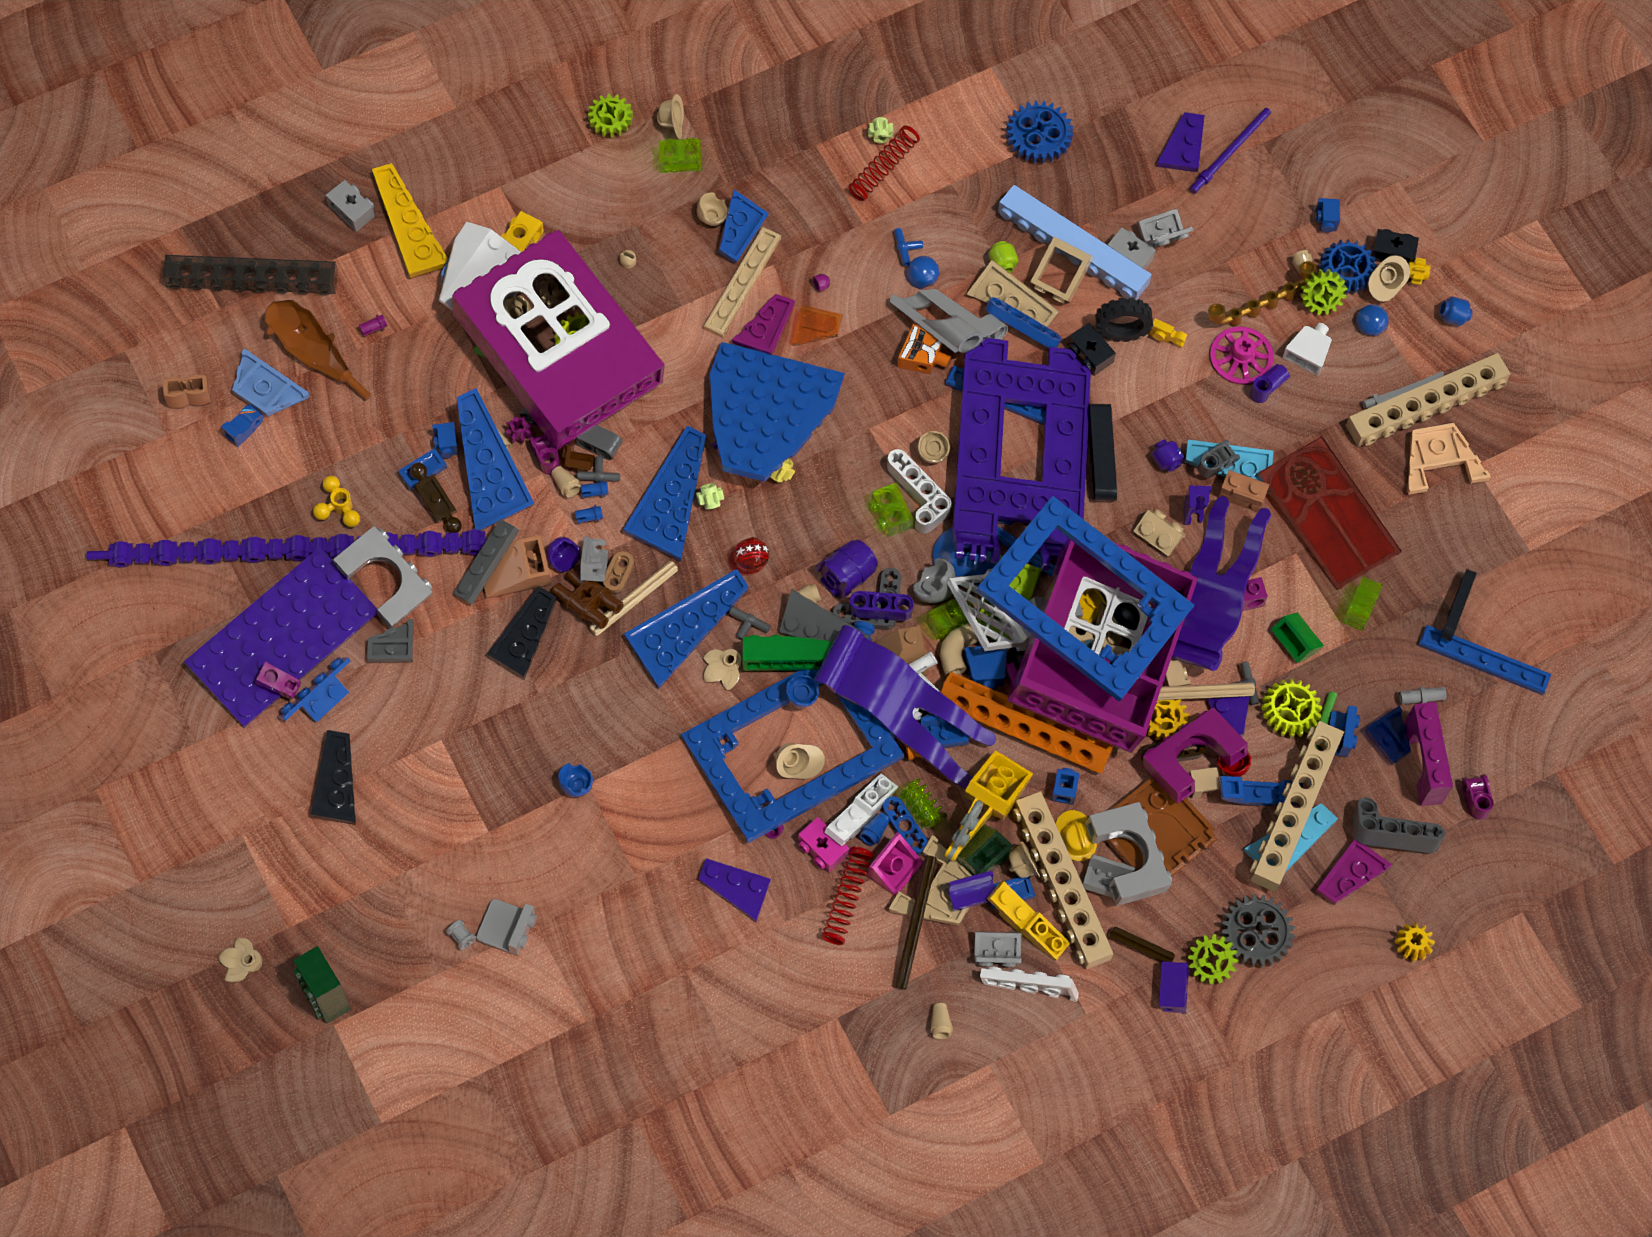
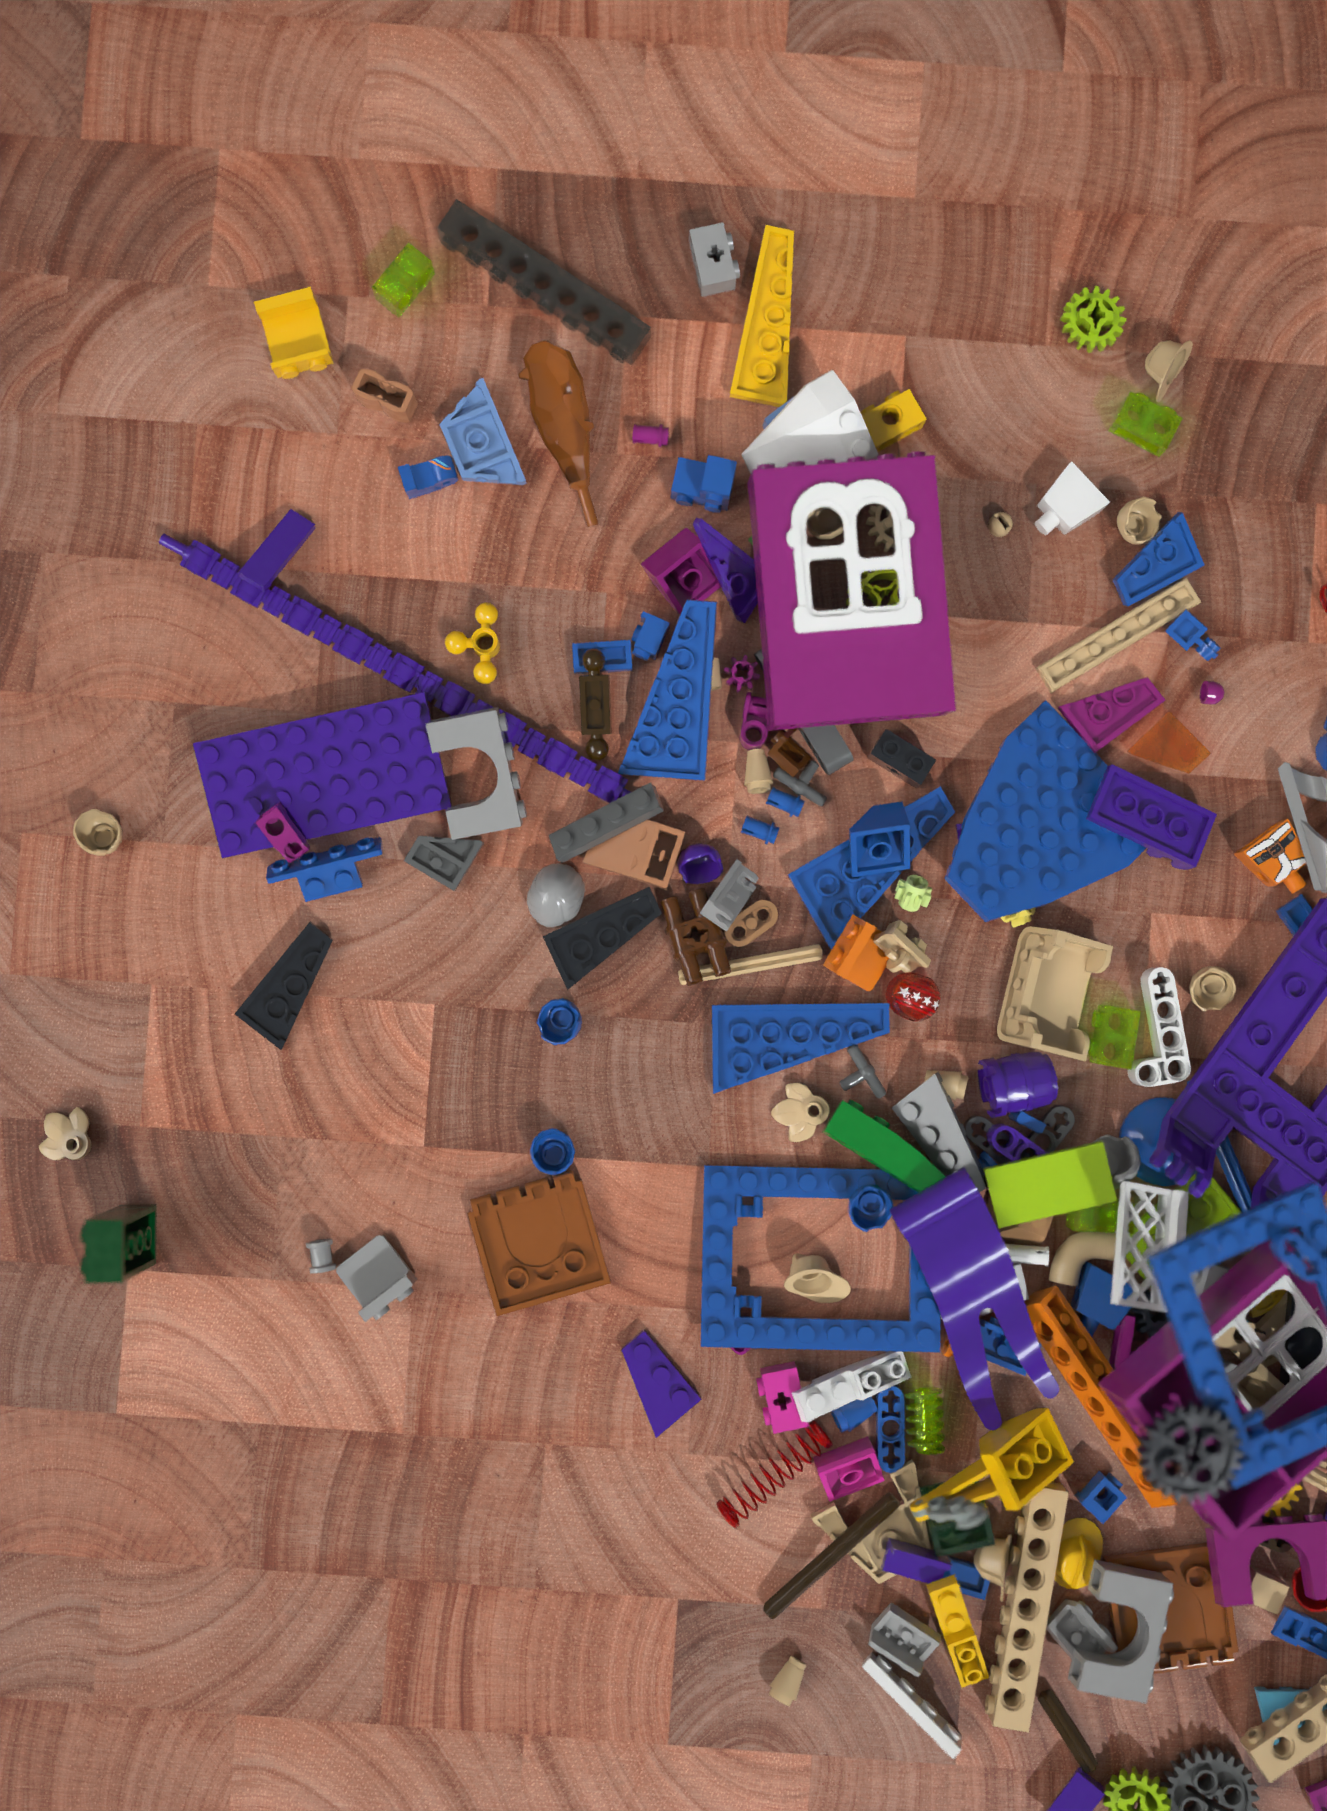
camera: 30 degrees right, 20 degrees up
none -> tan hair [73,809,123,856]
none -> dark purple tile [239,509,315,592]
none -> yellow panel [254,287,333,379]
none -> clear neon green brick [371,242,435,318]
none -> dark orange hinge [467,1170,611,1317]
none -> light grey piece [527,863,585,927]
none -> blue hair [537,998,582,1045]
none -> magenta slope [641,527,721,616]
none -> blue brick [671,455,737,513]
none -> dark purple wing [692,518,758,623]
none -> orange bracket [823,915,889,991]
none -> blue slope [849,801,910,877]
none -> black brick [867,729,936,788]
none -> tan hips [873,920,931,974]
none -> lime tile [983,1141,1117,1229]
none -> tan windscreen [997,926,1113,1062]
none -> blue tile [1008,1111,1047,1134]
none -> white torso [1035,462,1110,535]
none -> dark purple hinge [1086,764,1217,870]
none -> black gear [1136,1399,1244,1504]
none -> blue plate [1165,608,1221,661]
none -> blue beam [1270,1230,1326,1282]

